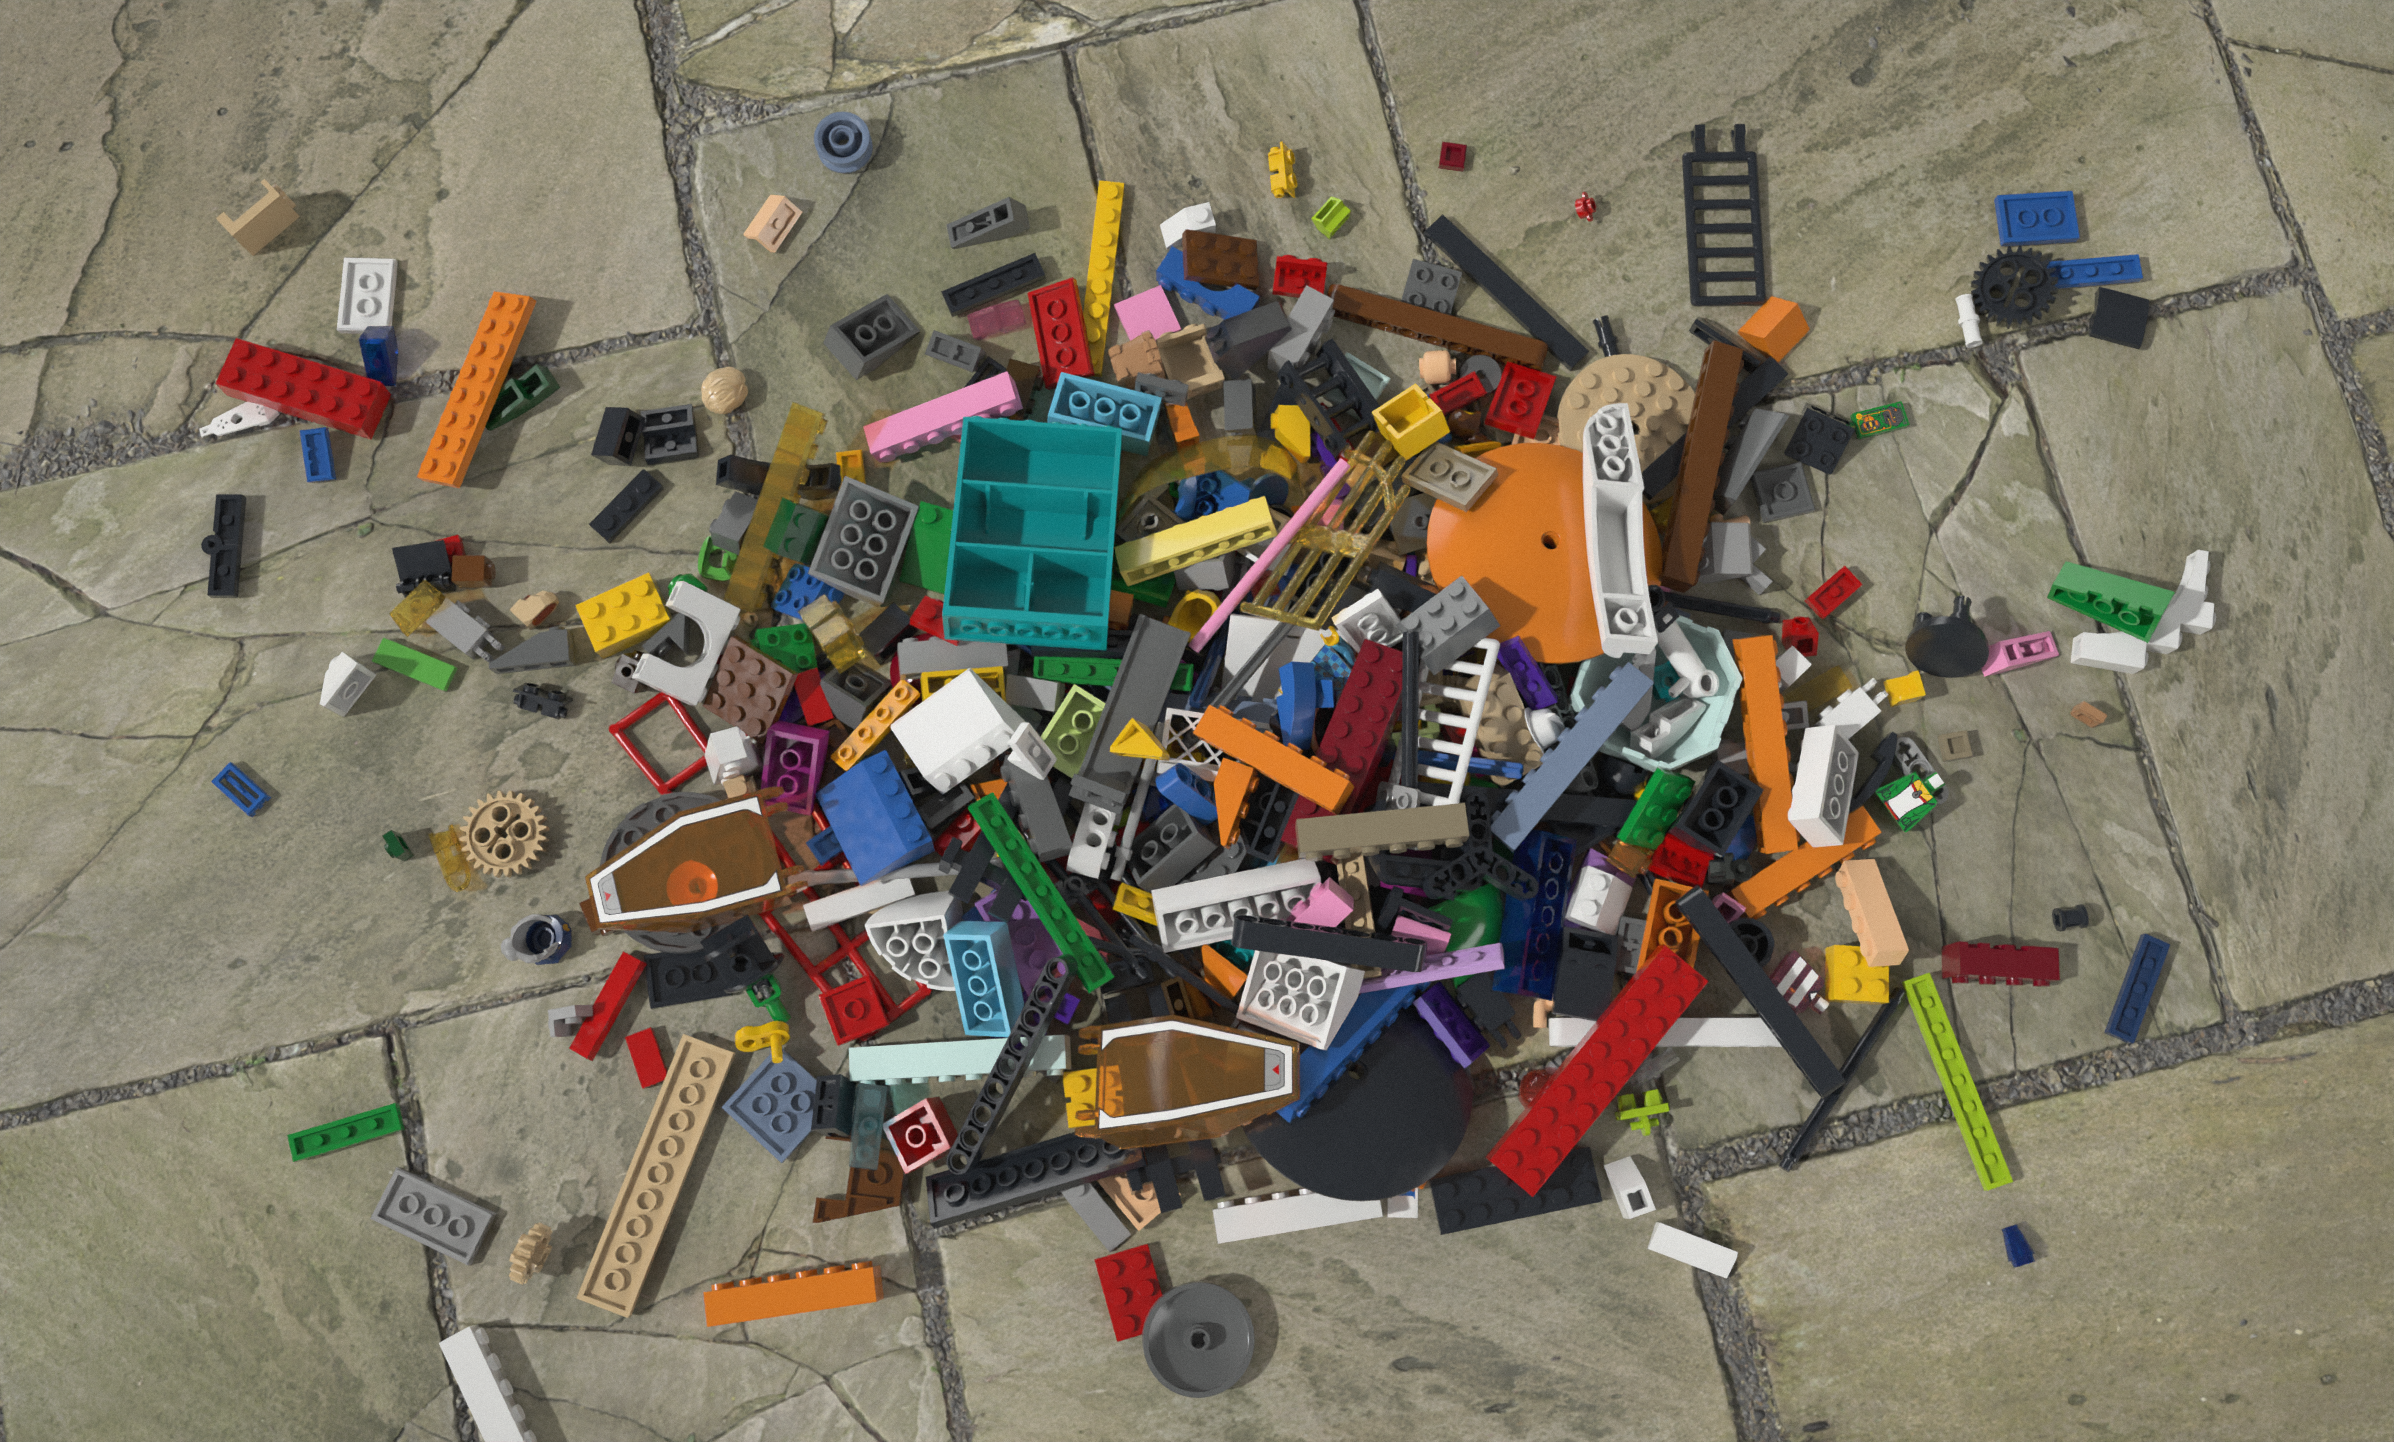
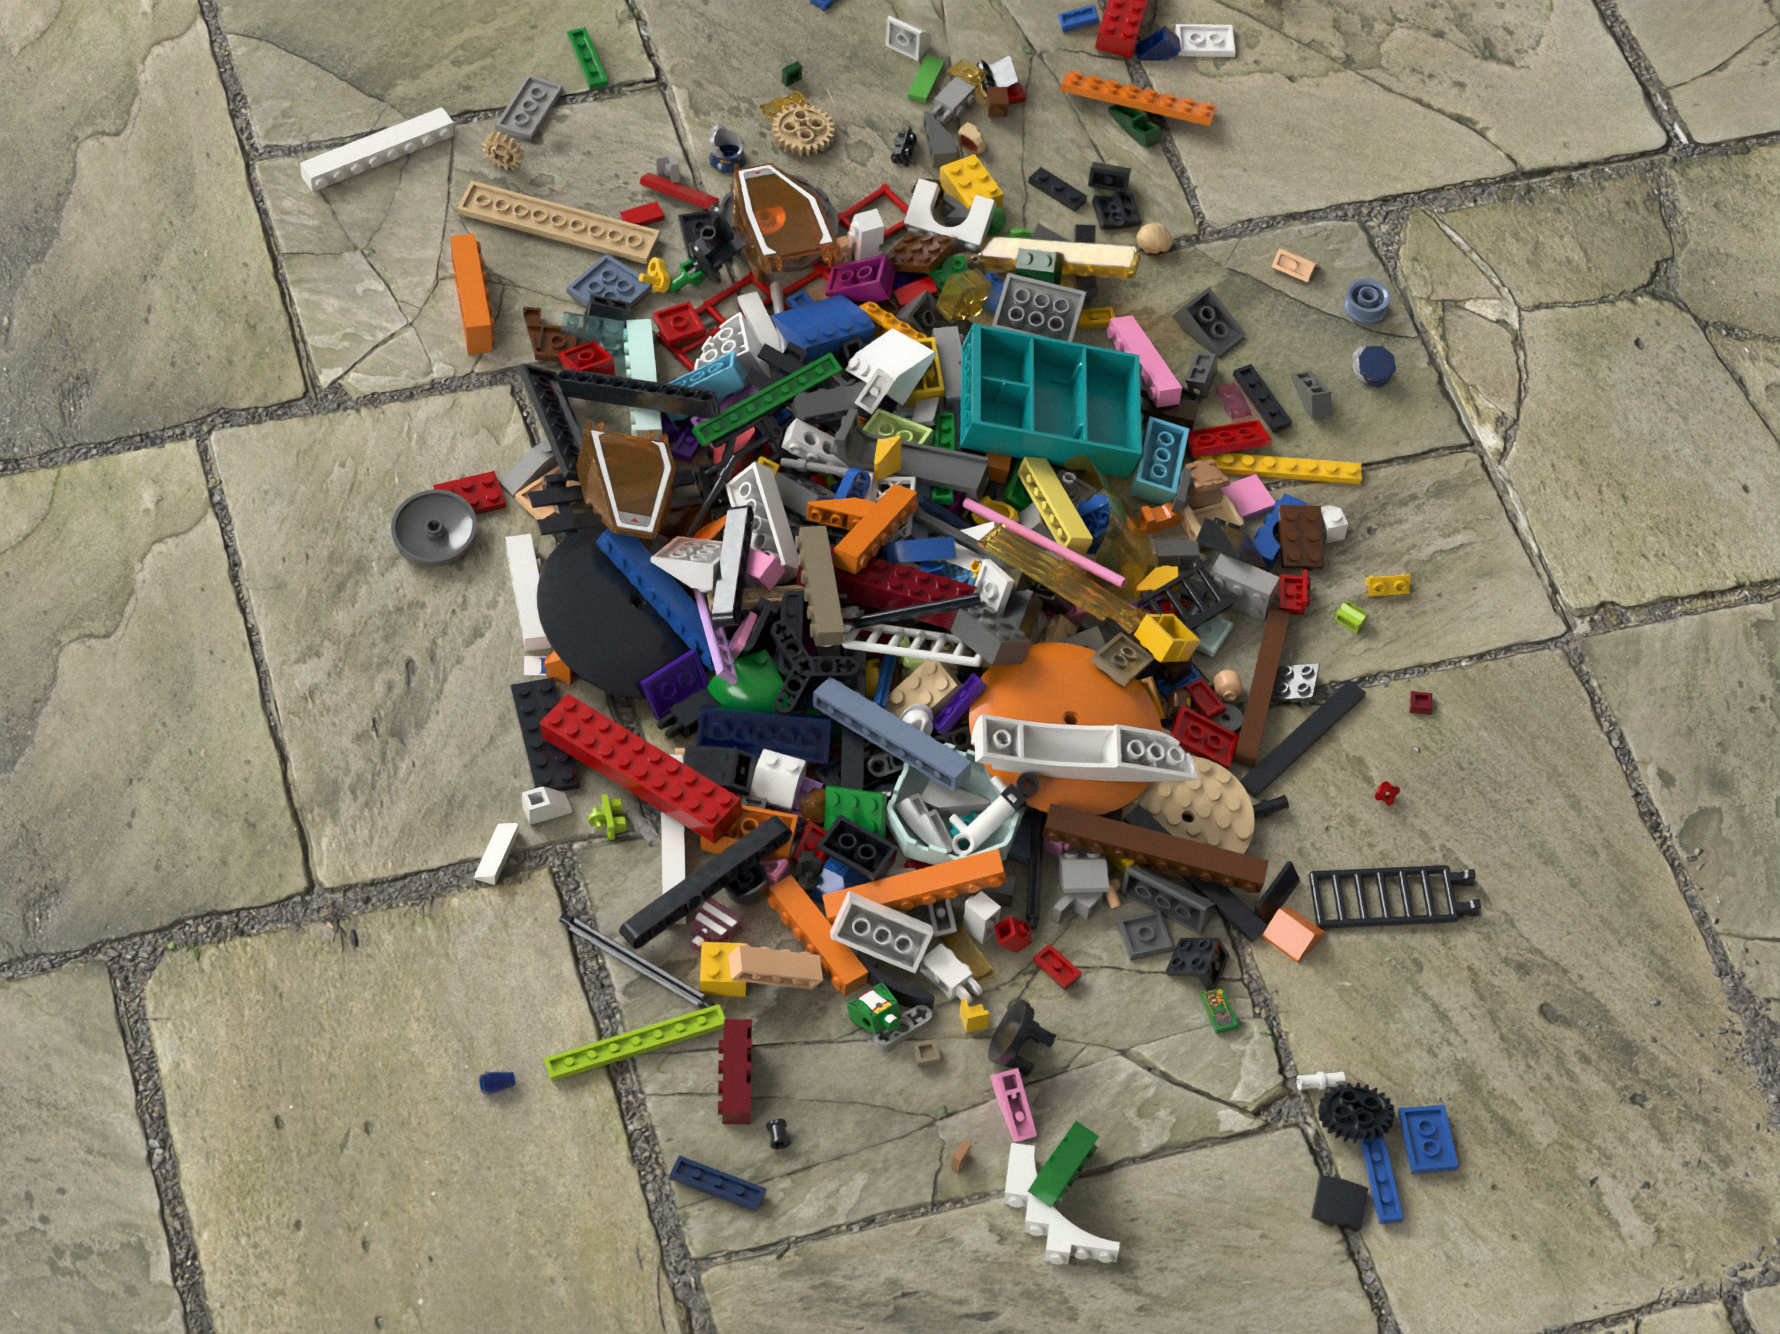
camera: 85 degrees right, 25 degrees down
none -> dark blue piece [1352,346,1396,387]

